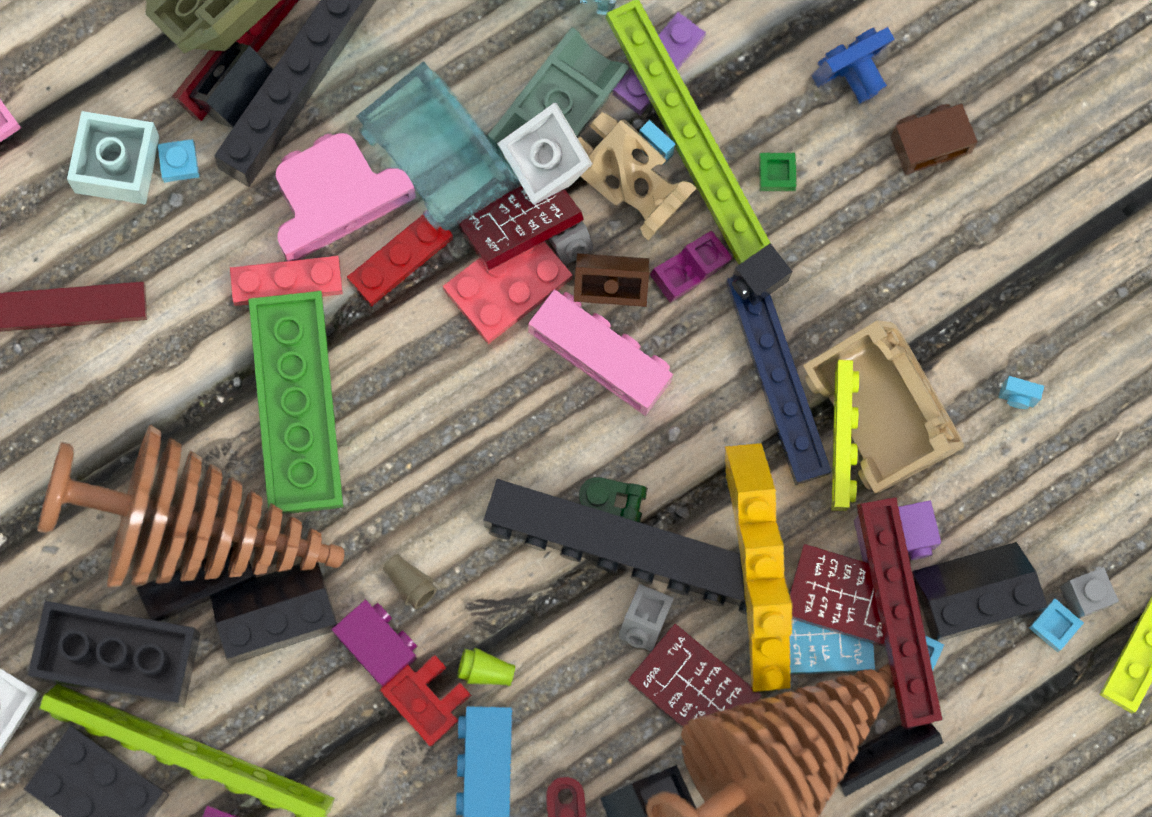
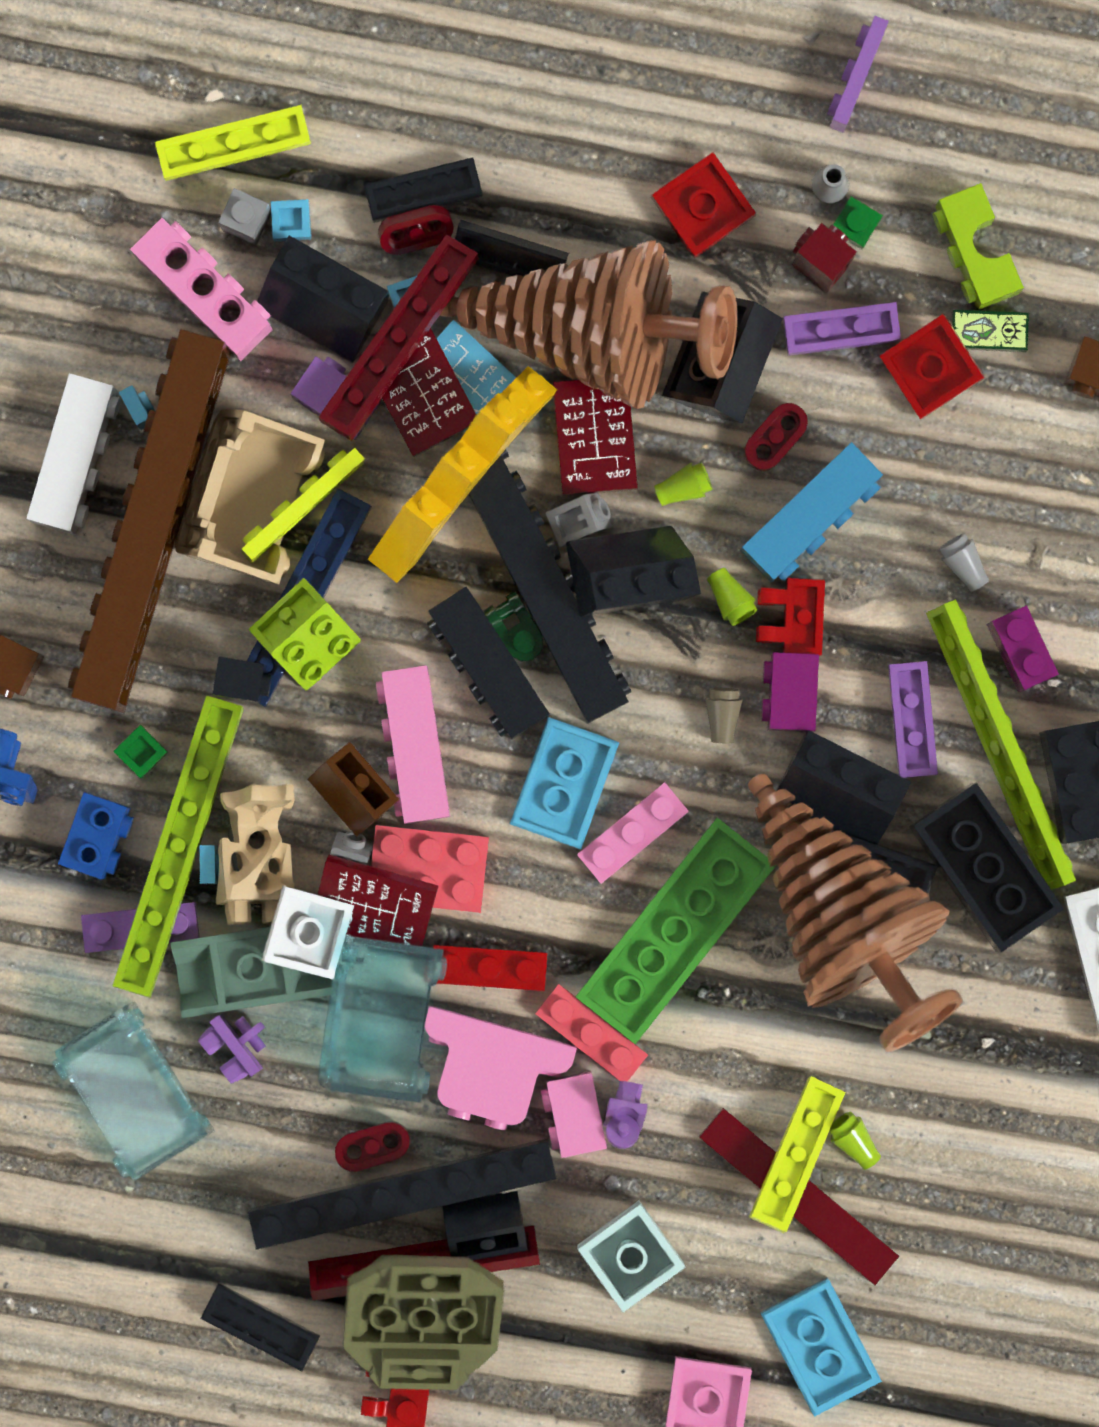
camera: 130 degrees left, 10 degrees up
medium azure plate [157,139,200,183] -> none
magenta slope [649,230,733,303] -> none
none -> white brick [26,373,121,535]
none -> blue brick [58,792,134,879]
none -> reddish brown brick [68,329,231,714]
none -> bright pink brick [130,218,273,361]
none -> medium lavender hips [198,1014,266,1084]
none -> lime bracket [248,578,361,690]
none -> dark red plate [335,1121,410,1172]
none -> black plate [364,157,483,223]
none -> dark red plate [378,205,454,255]
none -> black brick [427,586,550,740]
none -> medium azure tile [510,717,619,849]
none -> bright pink brick [541,1071,607,1158]
none -> black slope [566,525,701,617]
none -> bright pink plate [577,782,689,884]
none -> medium lavender hips [603,1081,648,1149]
none -> lime cone [654,462,713,506]
none -> neon yellow plate [749,1076,846,1233]
none -> lime cone [829,1112,881,1170]
none -> medium lavender plate [888,661,938,778]

